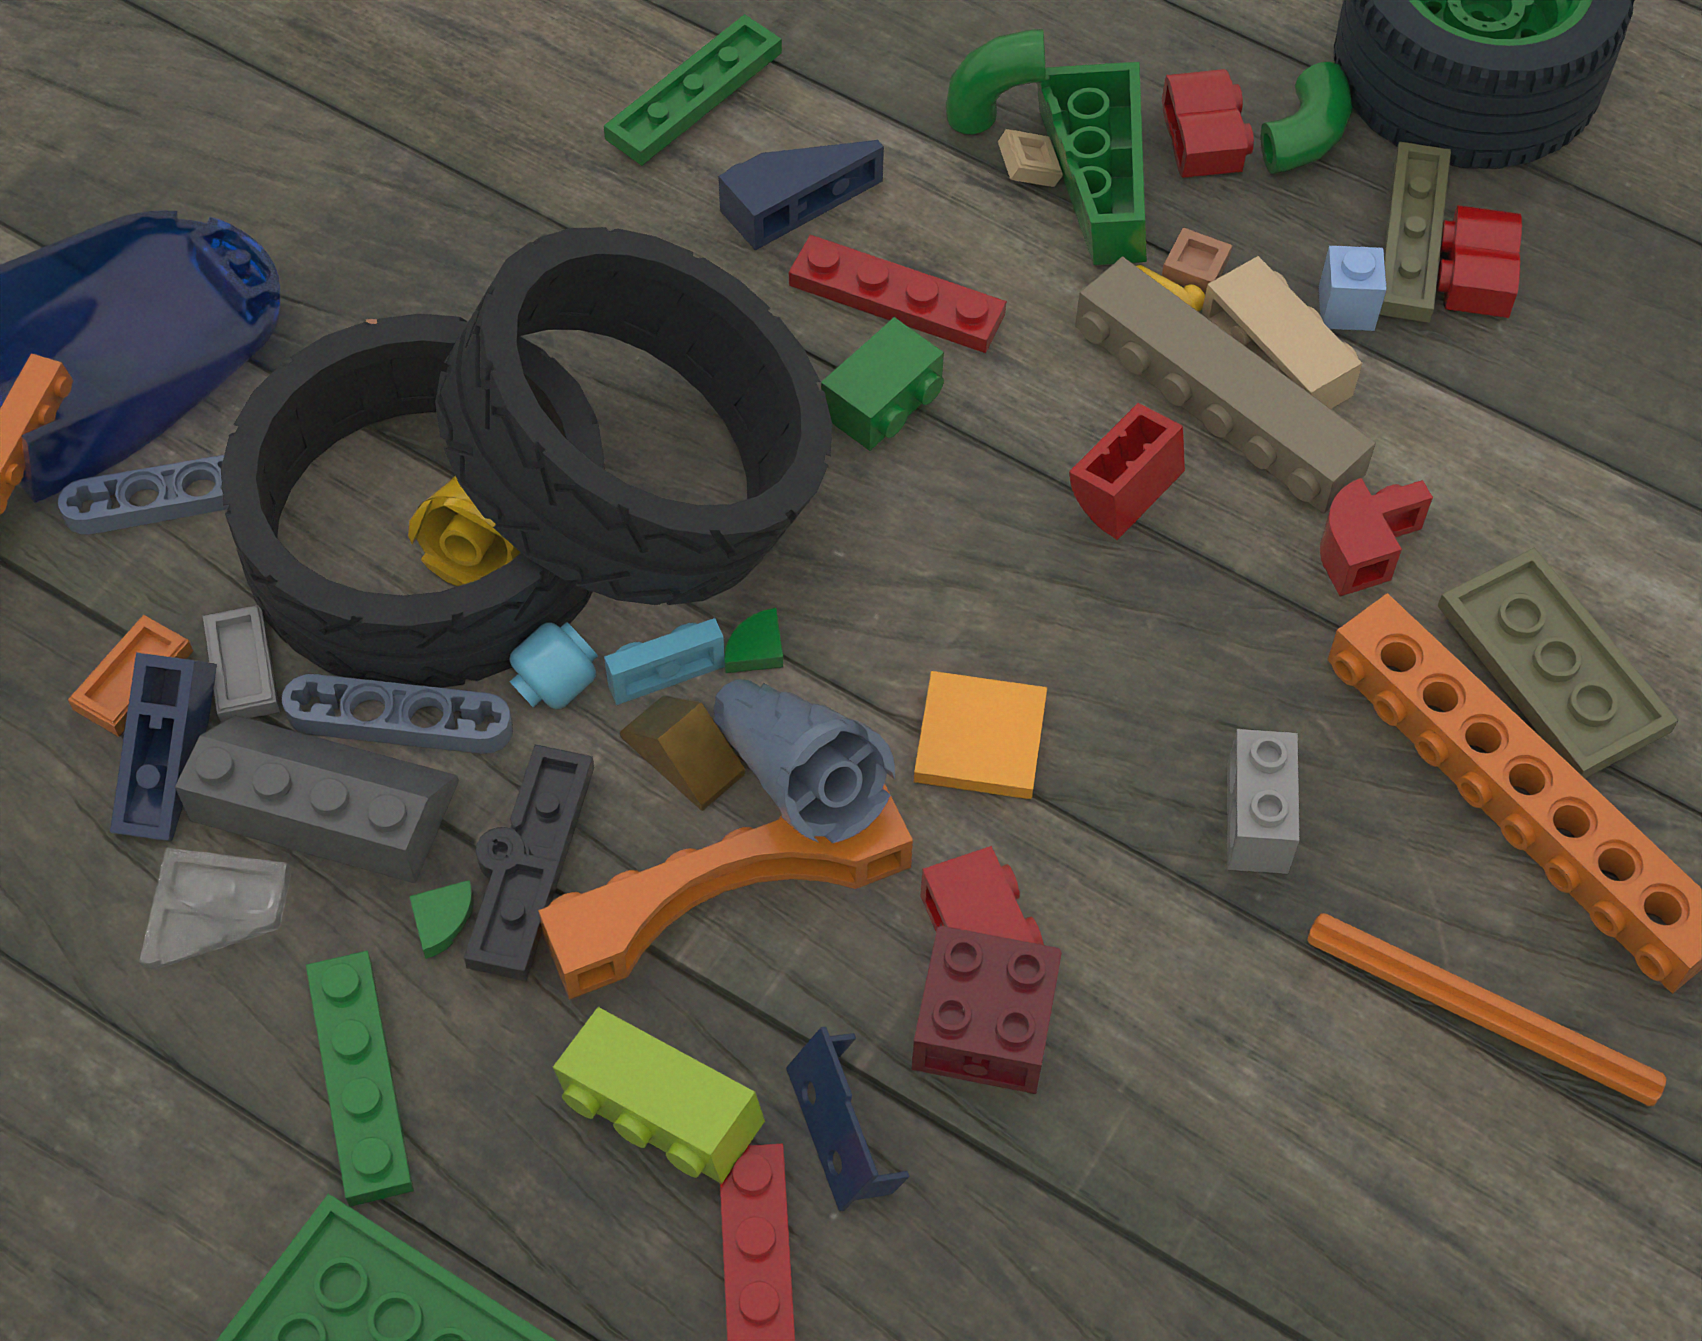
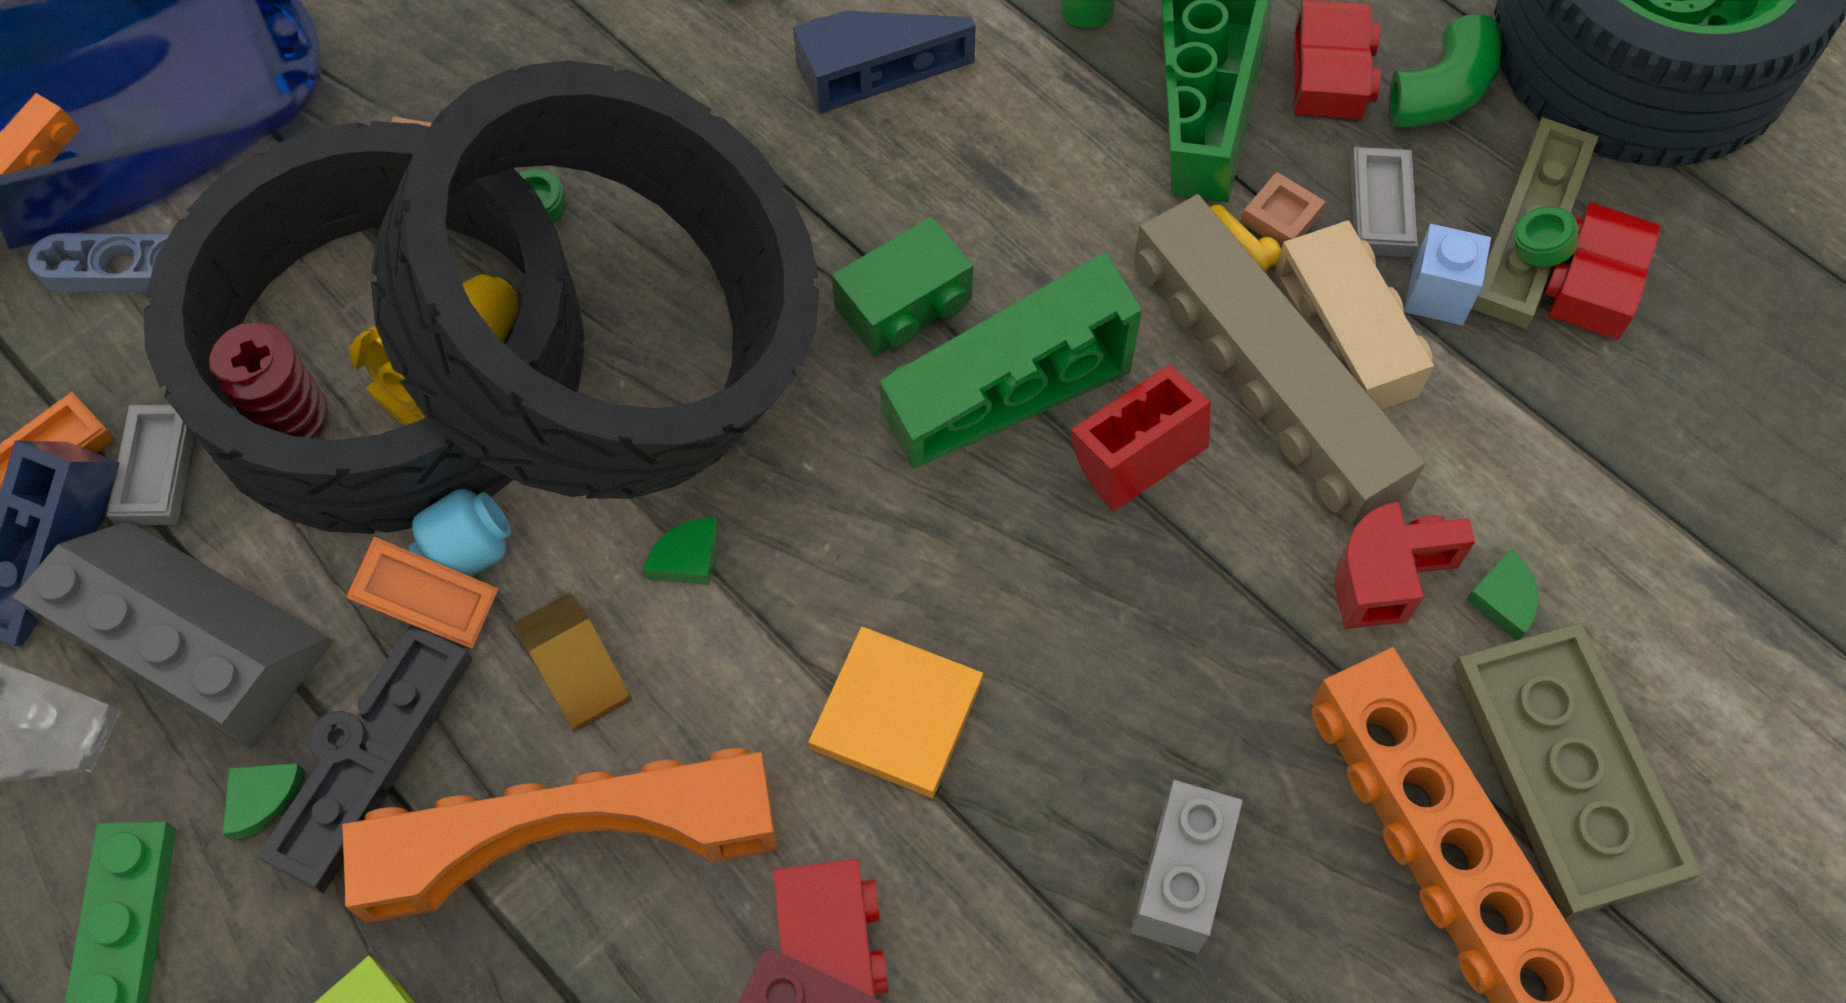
camera: 15 degrees right, 5 degrees up
sand blue beam [282,674,513,754] -> none
medium azure plate [604,618,725,705] -> none
sand blue cone [713,679,895,843] -> none
red plate [789,235,1007,353] -> none
tan tile [998,129,1063,187] -> none
none -> dark red piece [209,322,328,438]
none -> orange tile [345,536,499,649]
none -> green wedge [879,252,1143,469]
none -> light grey tile [1350,147,1418,257]
none -> green tile [1466,549,1538,640]
none -> green tile [1514,206,1579,267]

